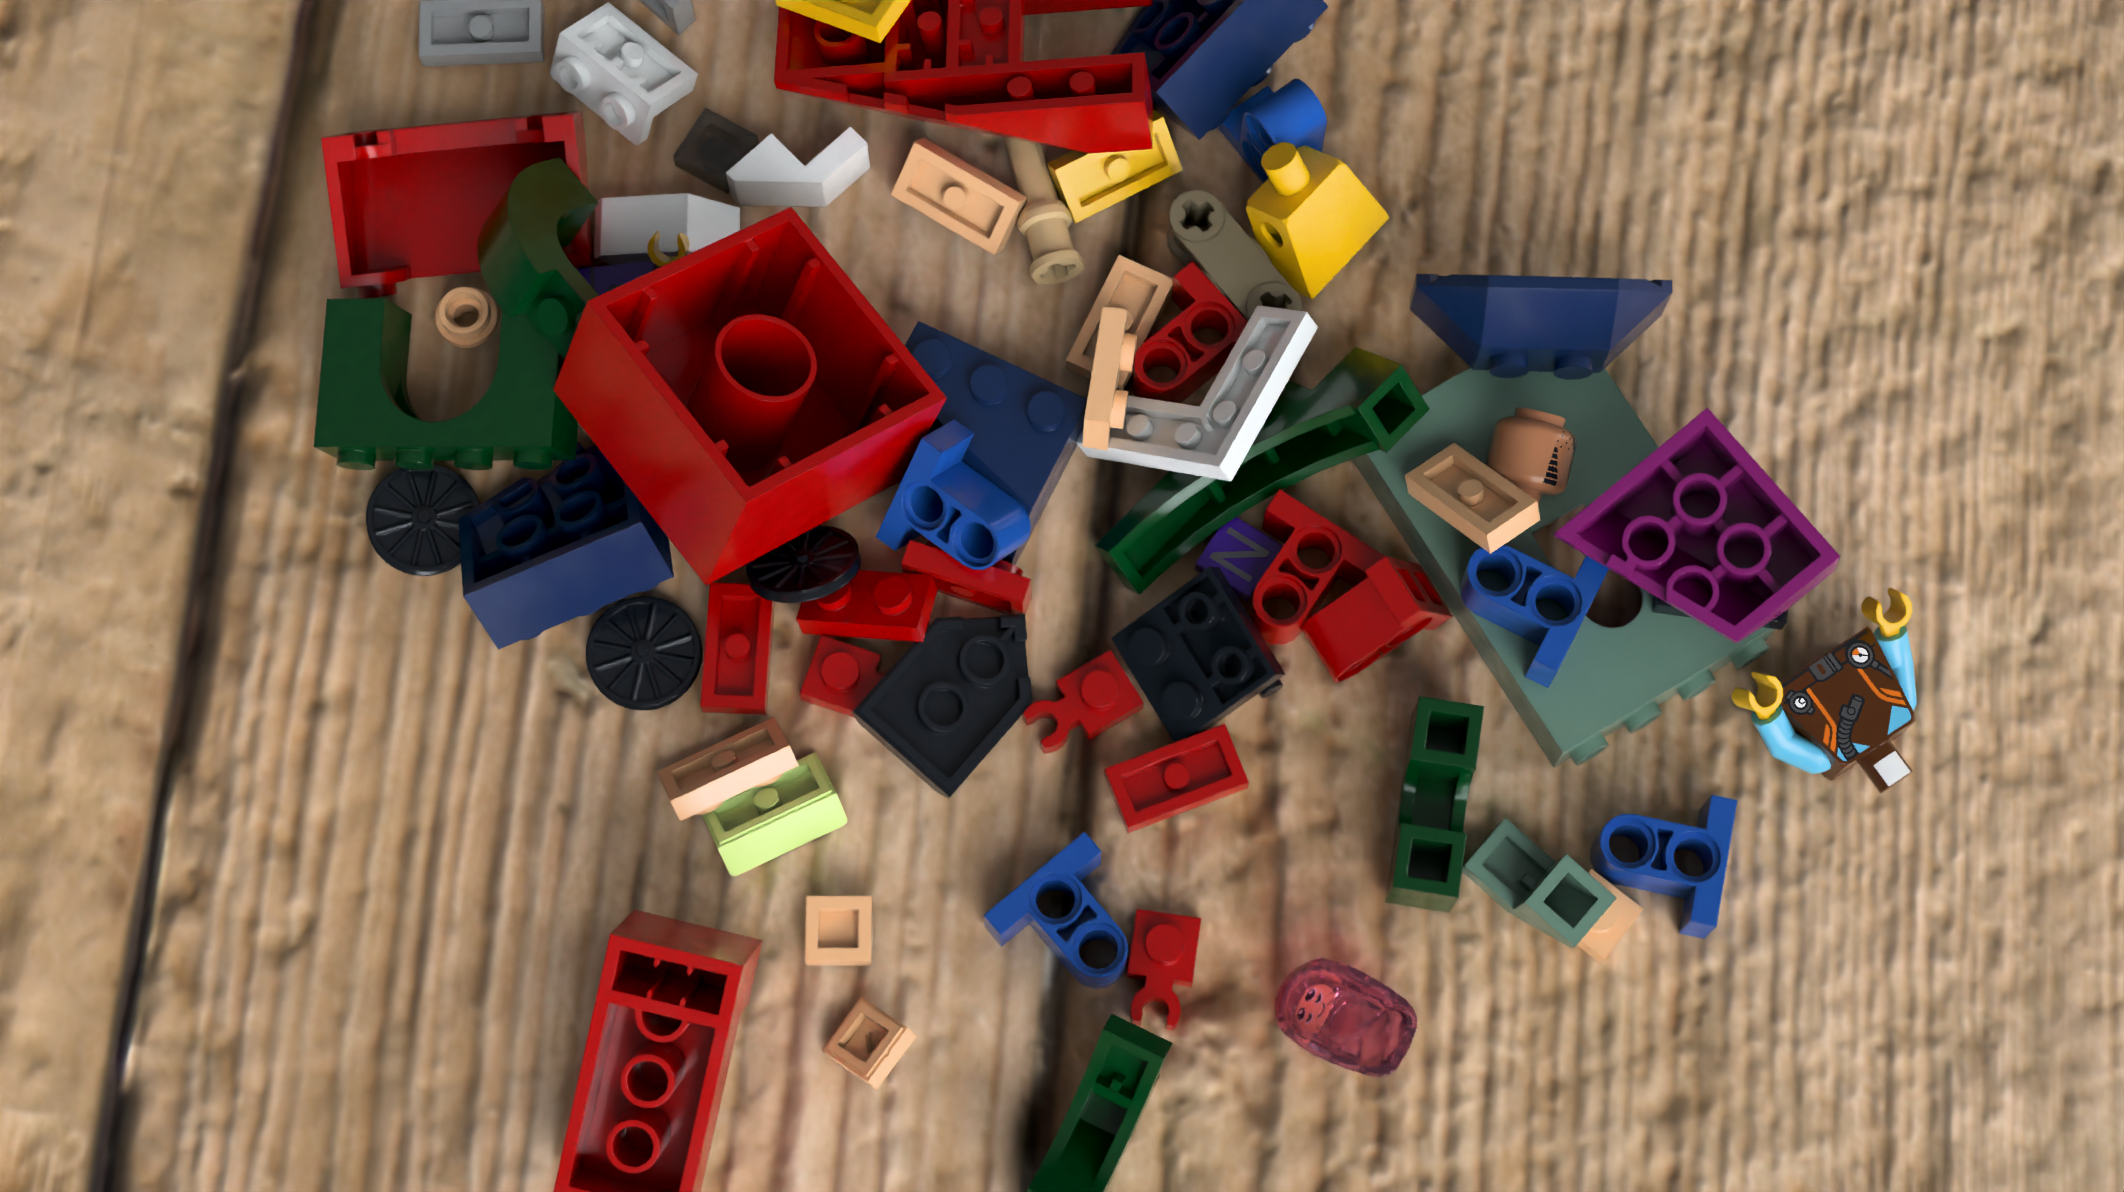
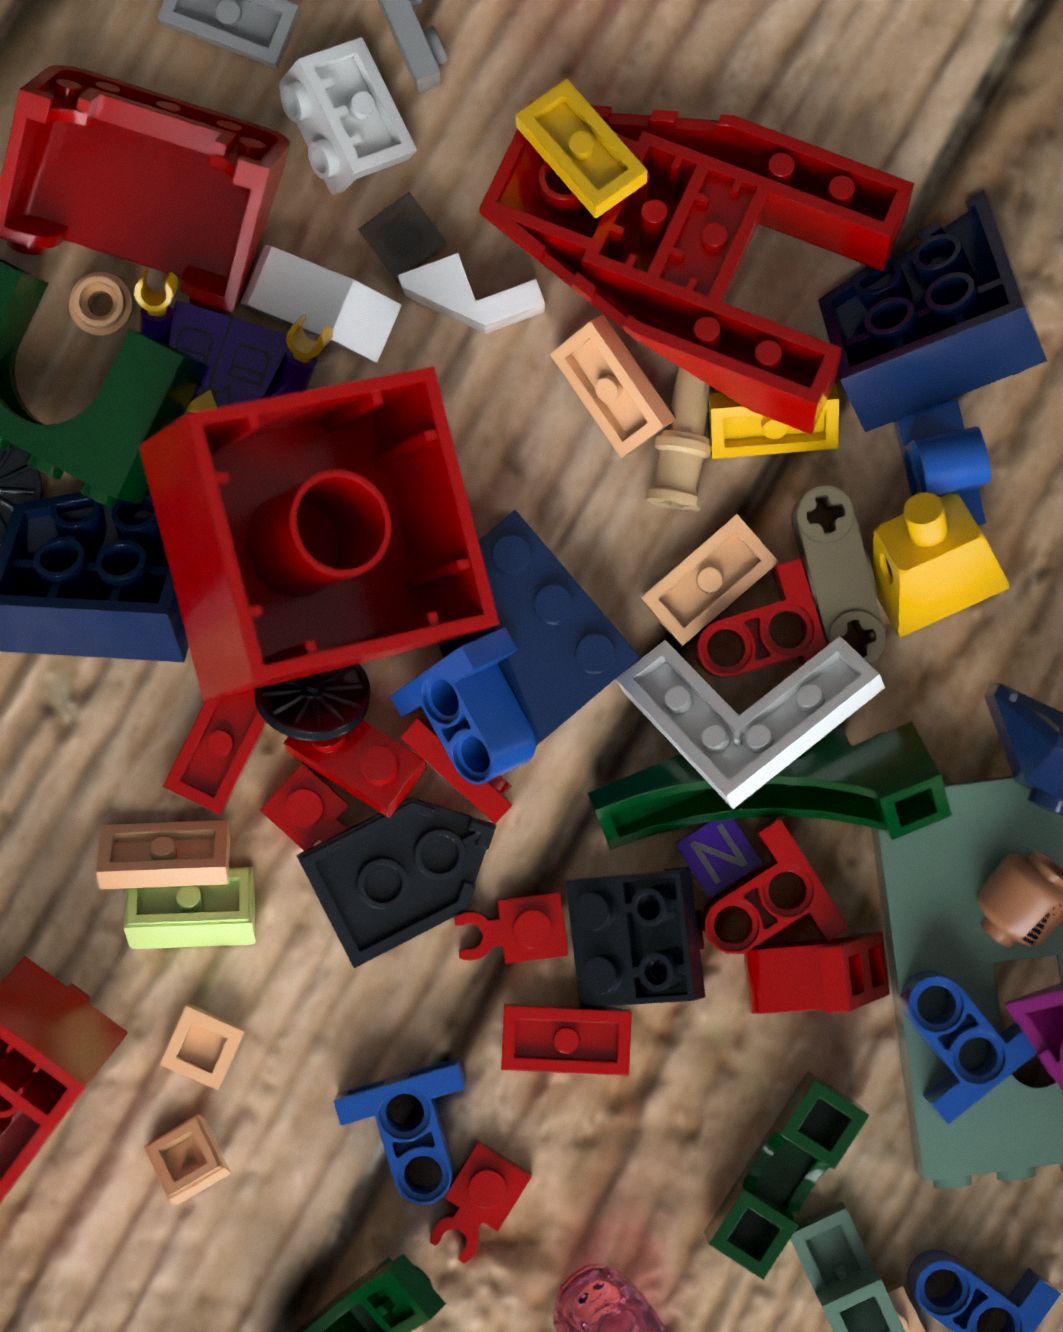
camera: 20 degrees right, 15 degrees up
dark green arch [477,157,599,359] -> none
black wheel [586,596,702,710] -> none
light nougat plate [1082,306,1137,450] -> none
light nougat plate [1405,443,1541,554] -> none

